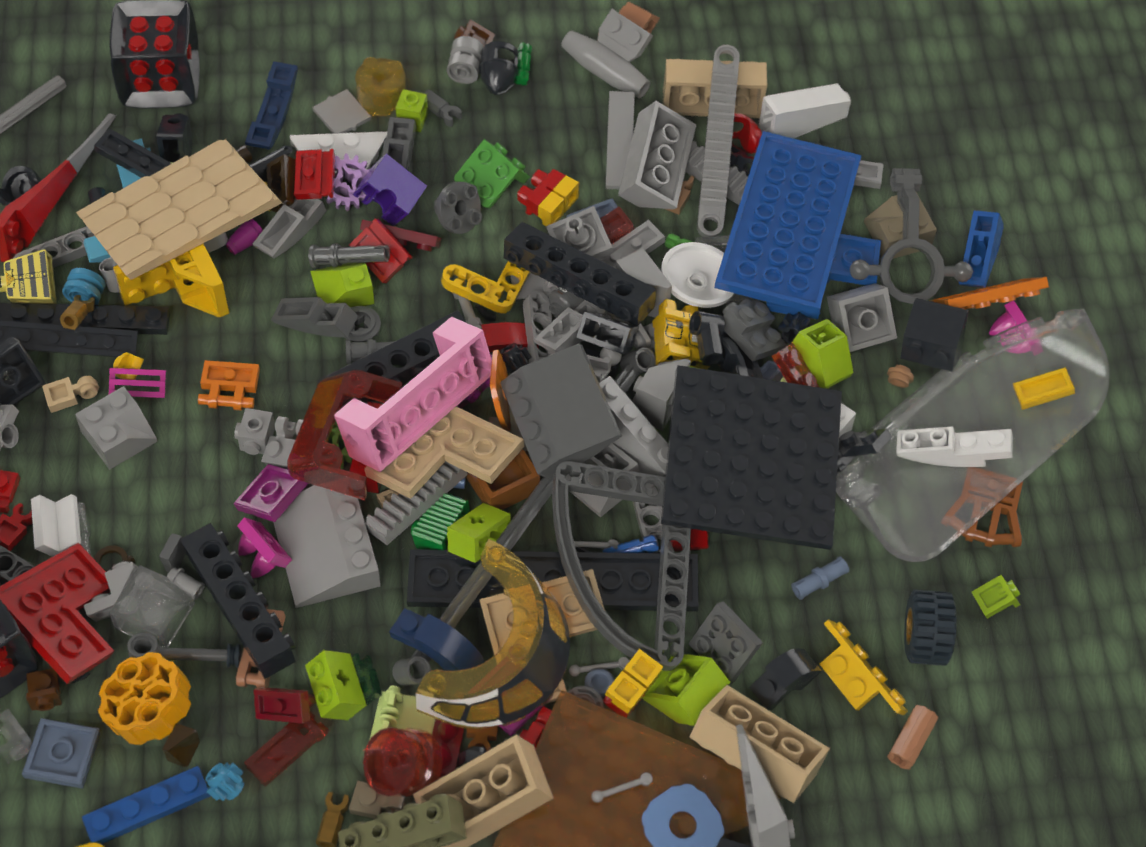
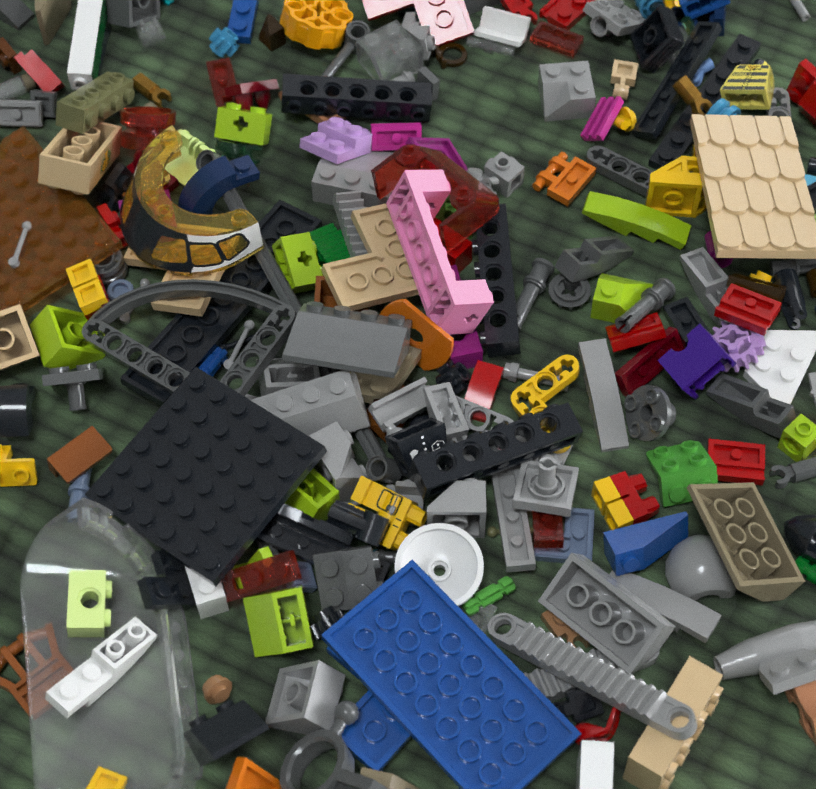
camera: 125 degrees right, 0 degrees up
none -> dark orange panel [47,426,113,484]
none -> yellowish green brick [66,570,112,637]
none -> lavender plate [300,117,372,164]
none -> clear red plate [530,20,584,58]
none -> light grey slope [578,338,629,453]
none -> lime slope [582,191,691,250]
none -> dark grey beam [586,146,654,197]
none -> blue slope [603,511,688,576]
none -> black plate [663,297,710,348]
none -> light grey cylinder [665,535,737,601]
none -> dark tan slope [687,482,805,602]
none -> red plate [707,439,765,486]

